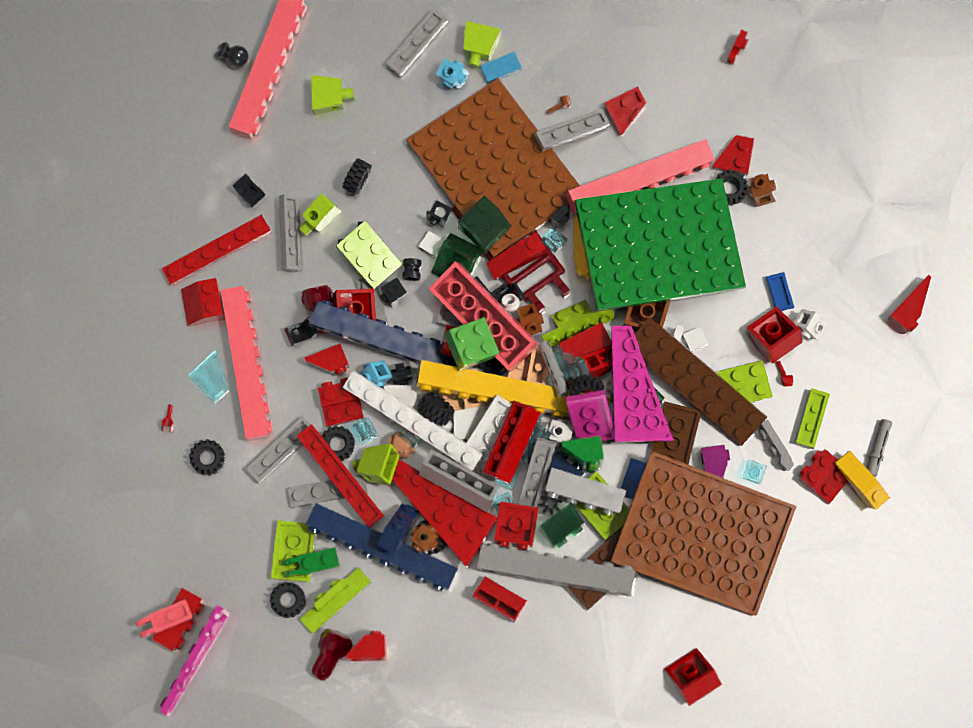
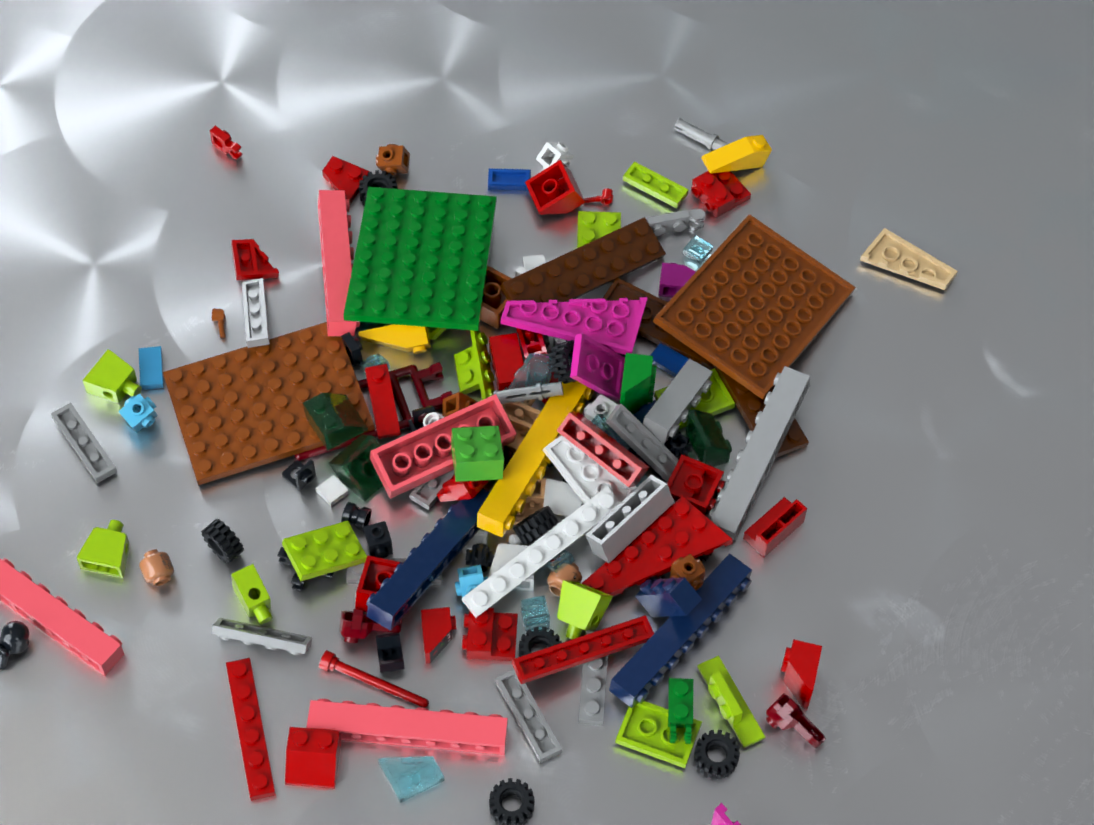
camera: 75 degrees left, 20 degrees down
black bracket [233,174,266,207] -> none
red slope [664,648,722,706] -> none
red slope [888,275,931,334] -> none
none -> nougat head [139,549,174,586]
none -> red piece [319,650,429,708]
none -> tan wing [860,228,958,290]

